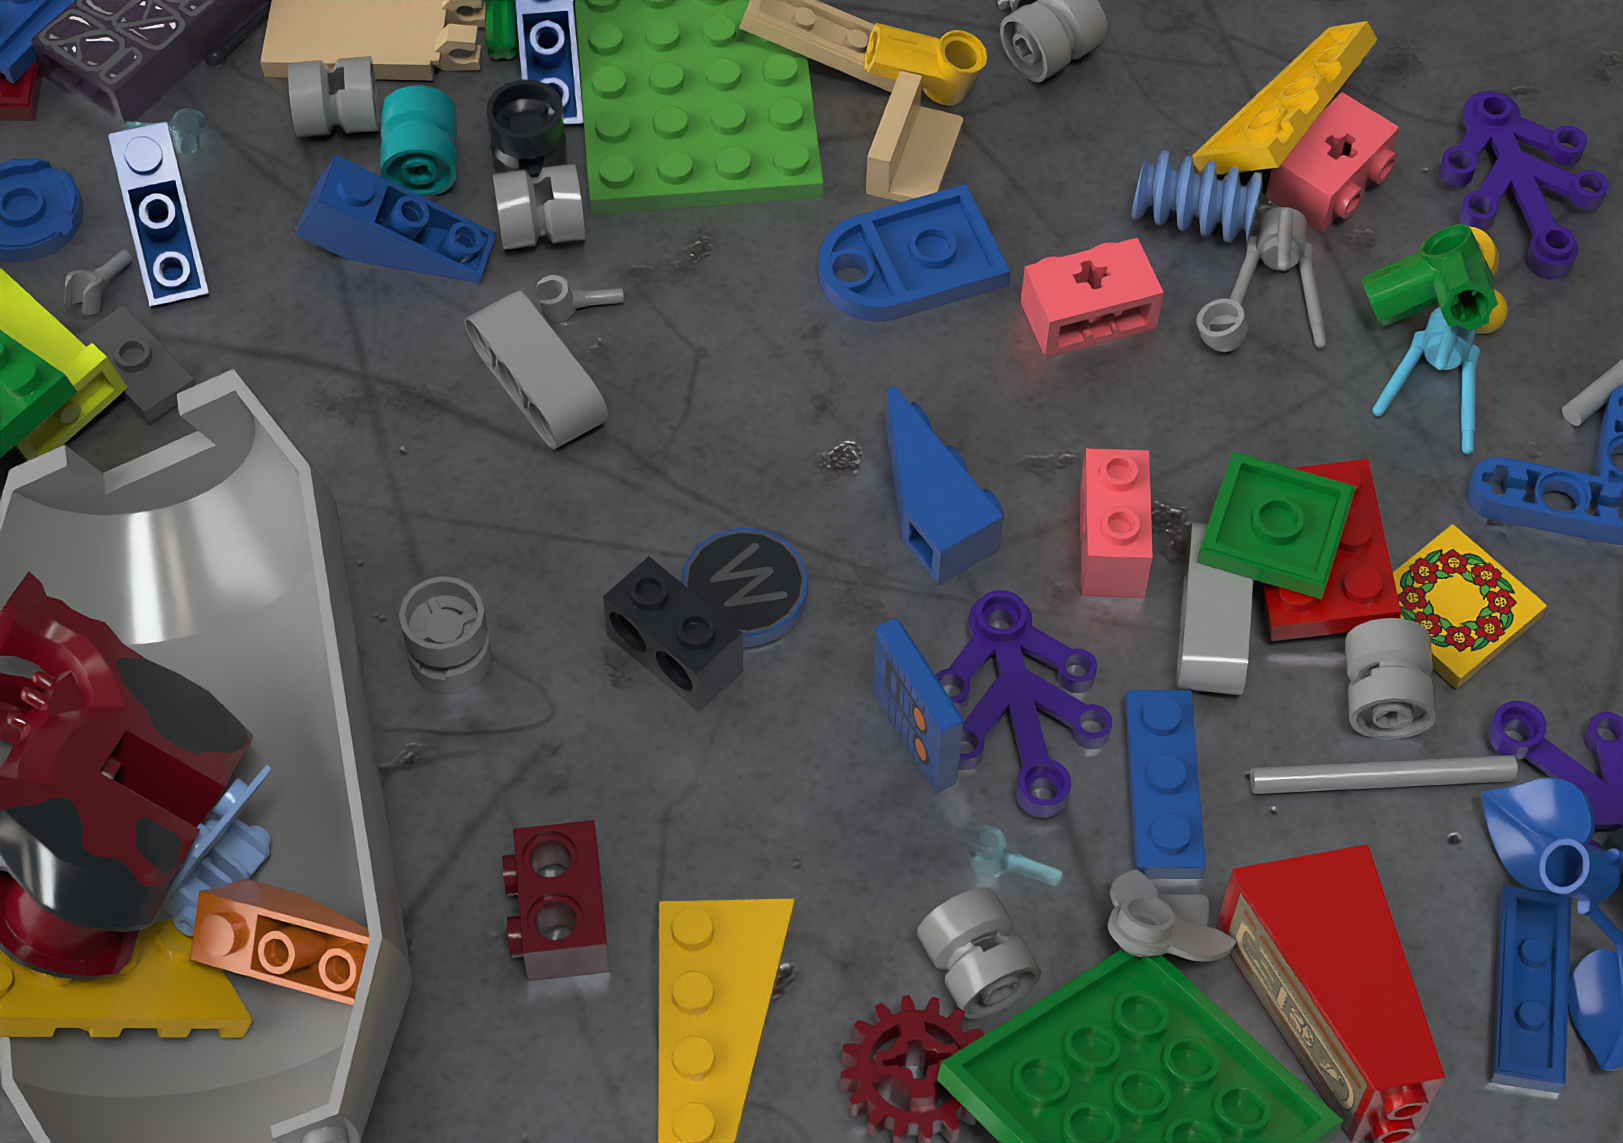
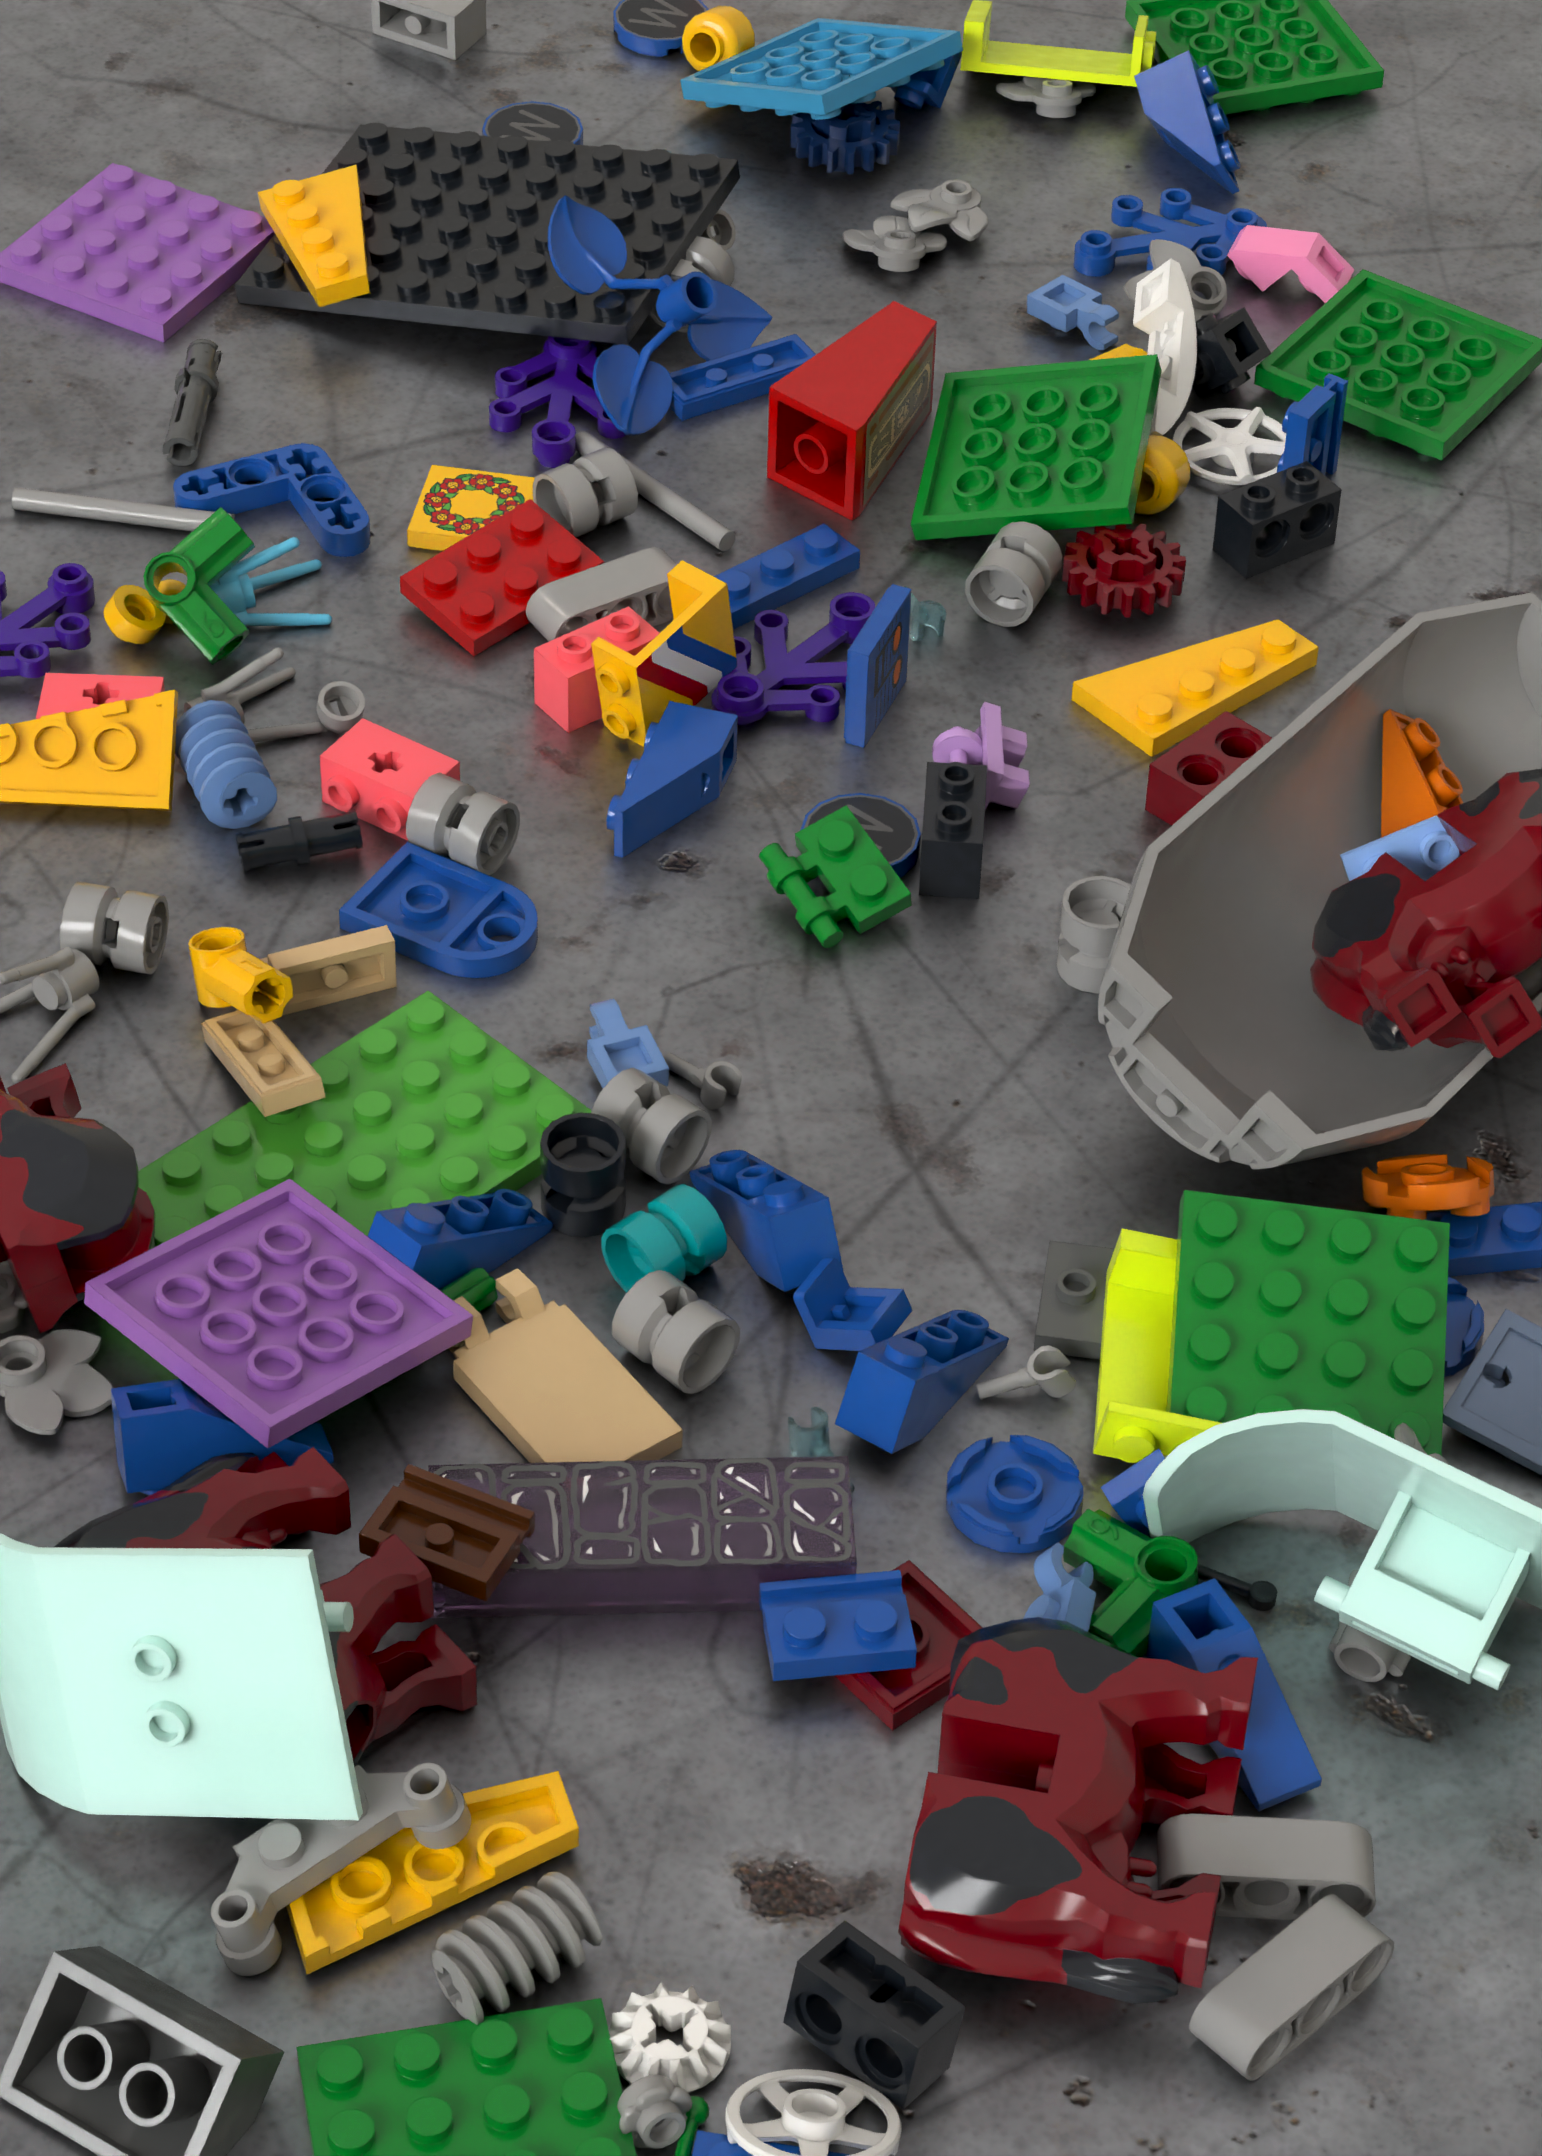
camera: 130 degrees left, 15 degrees down
light grey beam [465,290,609,449] -> none
light grey plate [1108,870,1236,962] -> none
green tile [1197,451,1356,599] -> none
none -> black pin [235,809,363,872]
none -> light grey wheel [406,772,520,875]
none -> medium blue plate [587,999,669,1089]
none -> yellow panel [591,560,737,747]
none -> green plate [759,805,912,948]
none -> blue bracket [793,1258,913,1351]
none -> lavender hips [932,702,1030,810]

